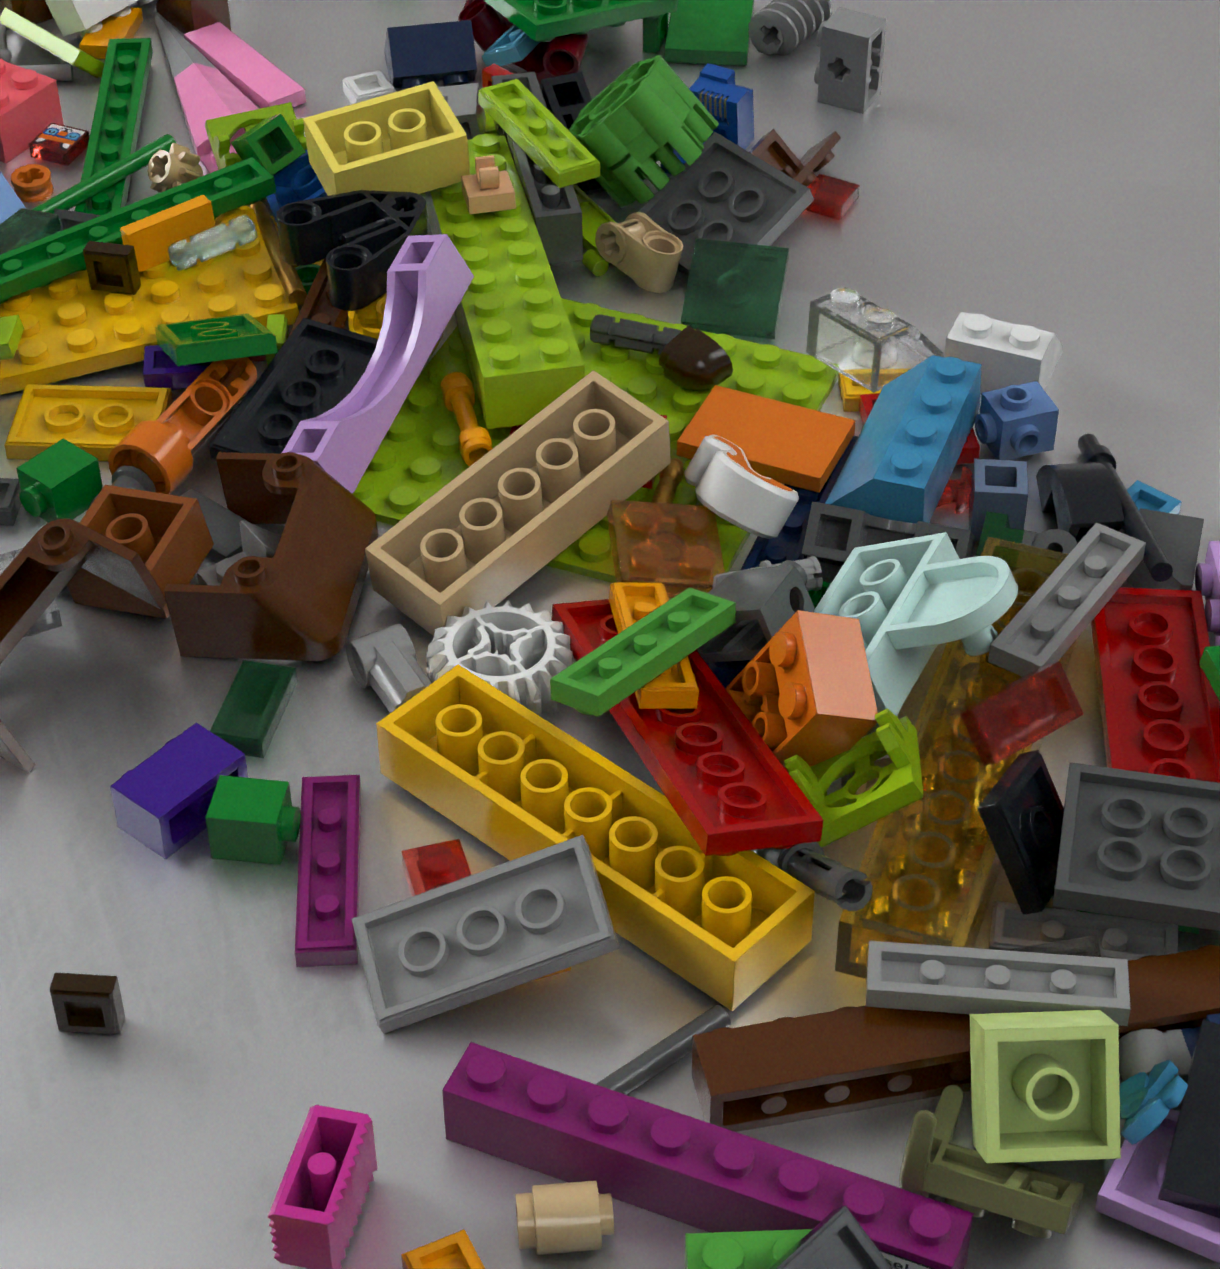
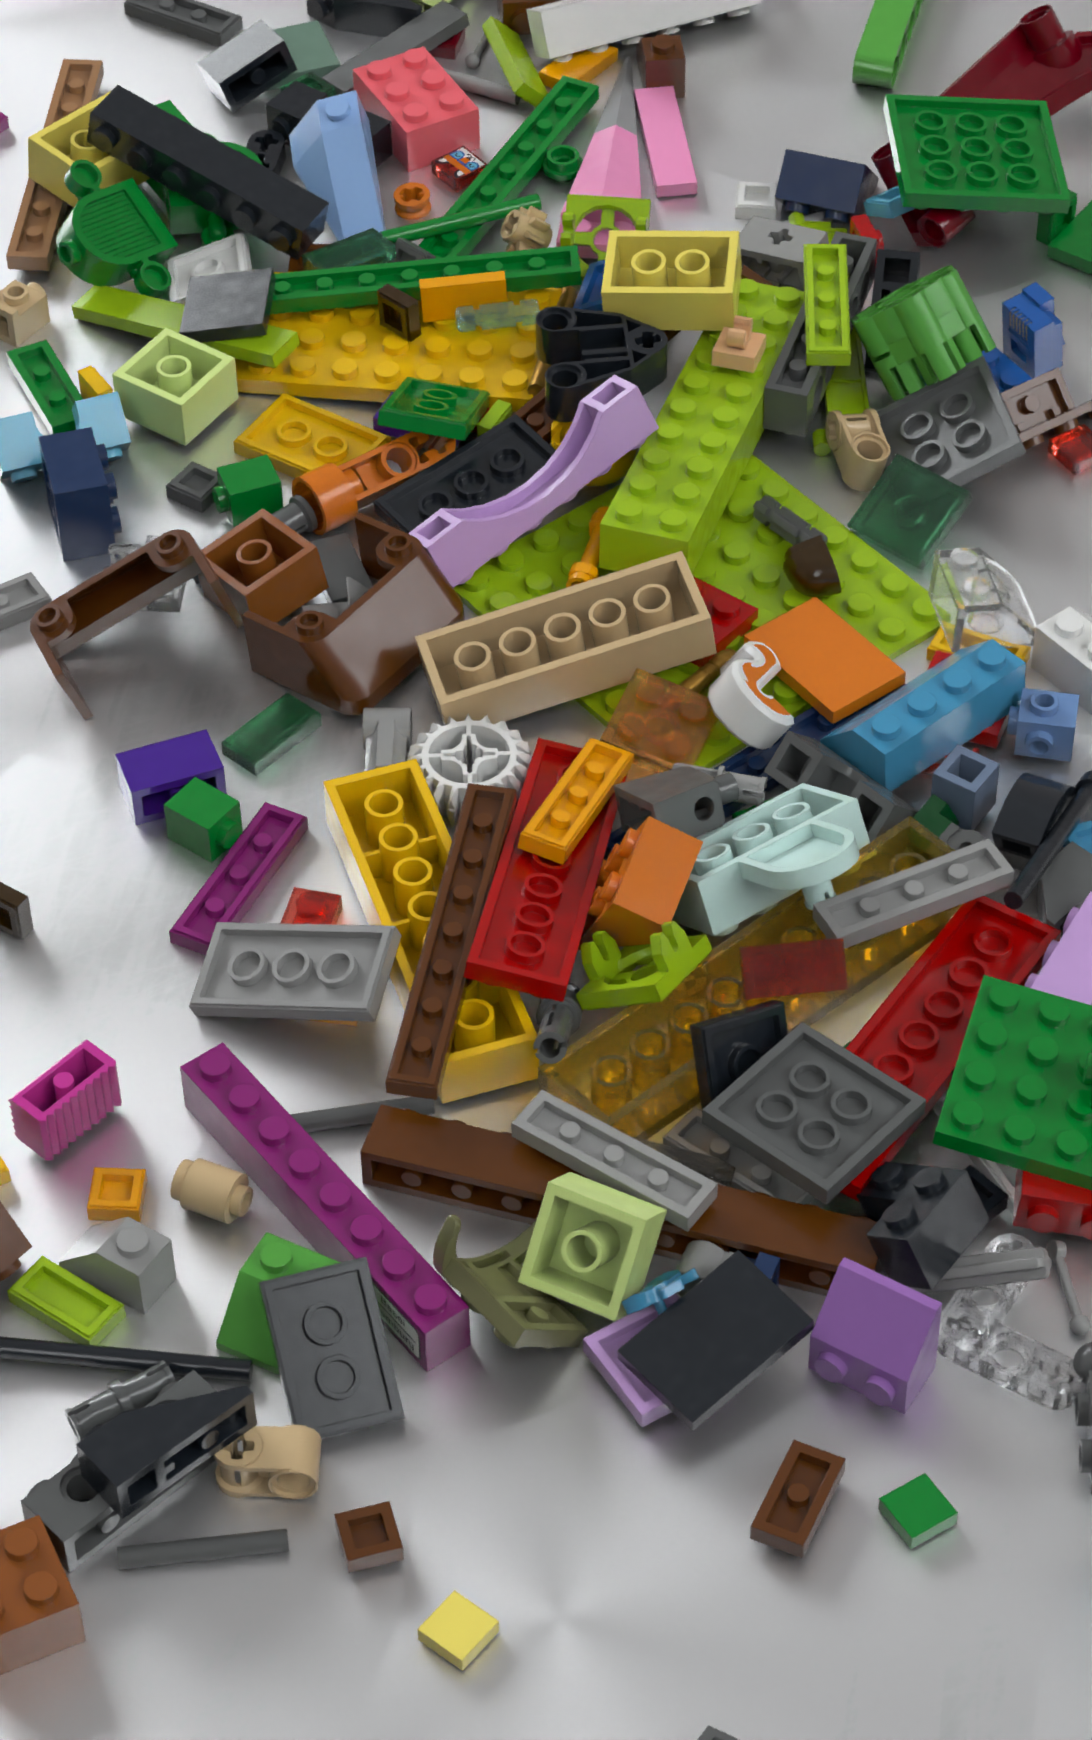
camera: 30 degrees right, 5 degrees up
green brick [231,114,306,175] -> none
bright green plate [550,587,736,717] -> none
none -> reddish brown tile [385,783,517,1100]
none -> green plate [543,145,583,182]

